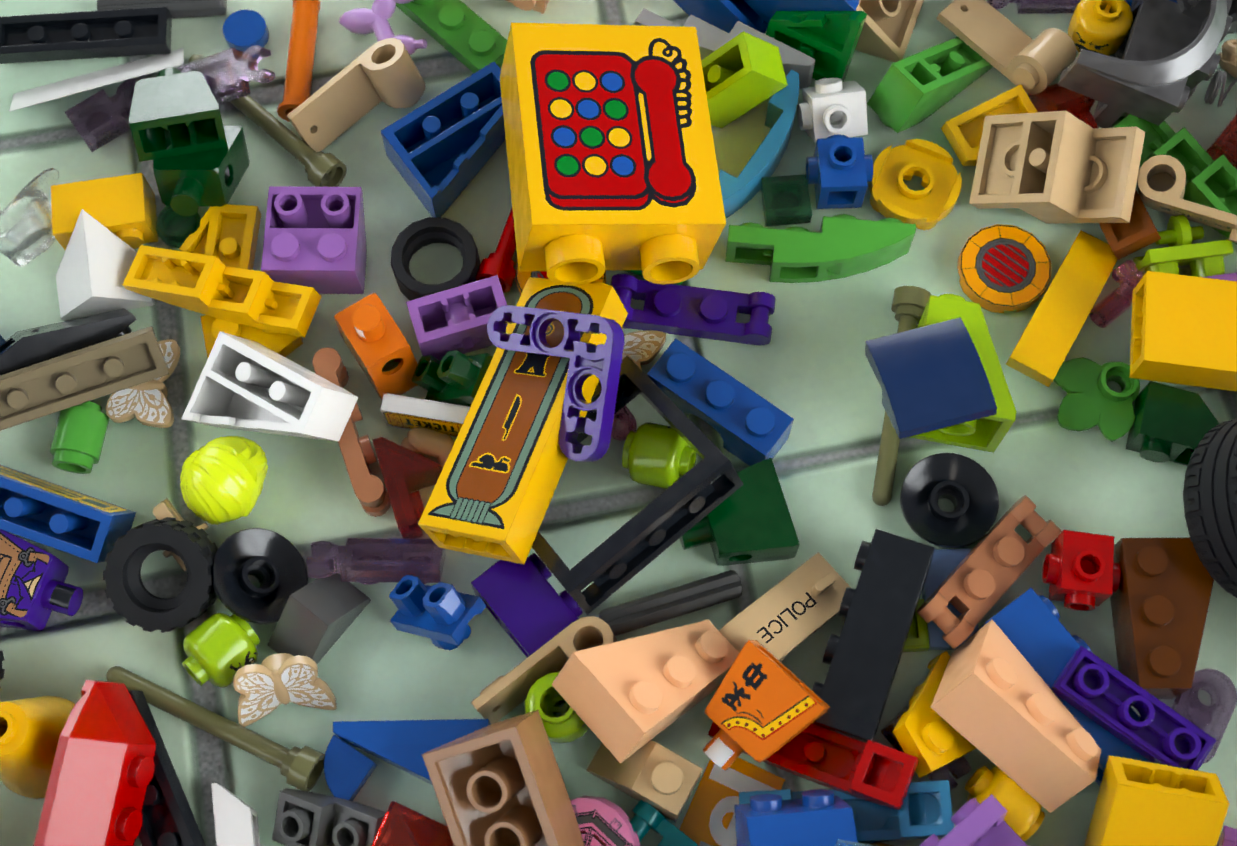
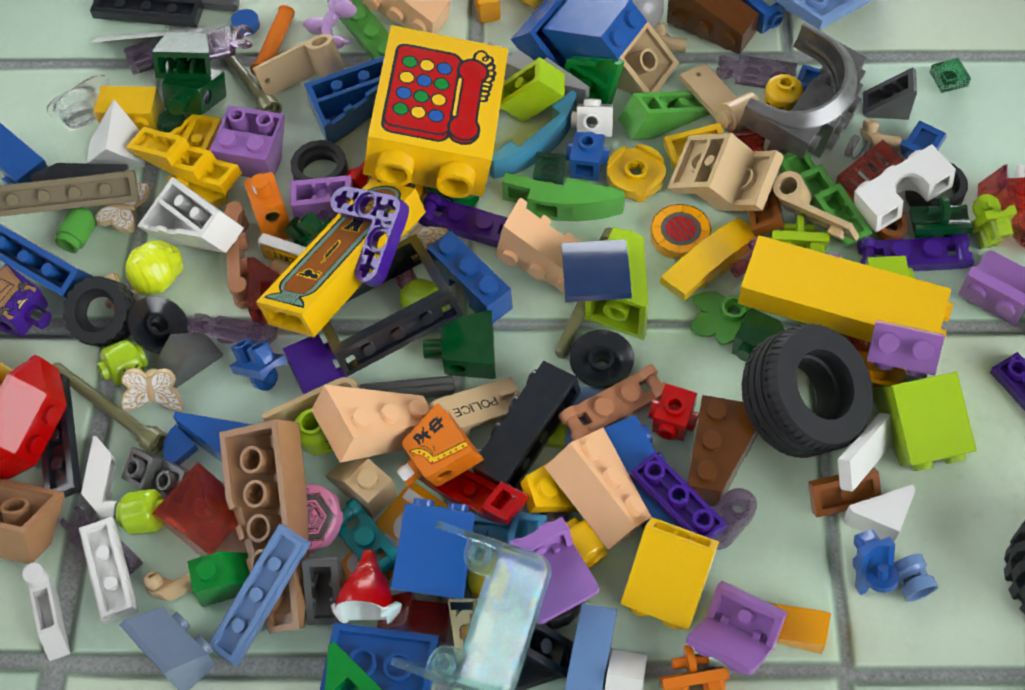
camera: 15 degrees right, 10 degrees down
none -> light nougat wedge [495,197,581,294]

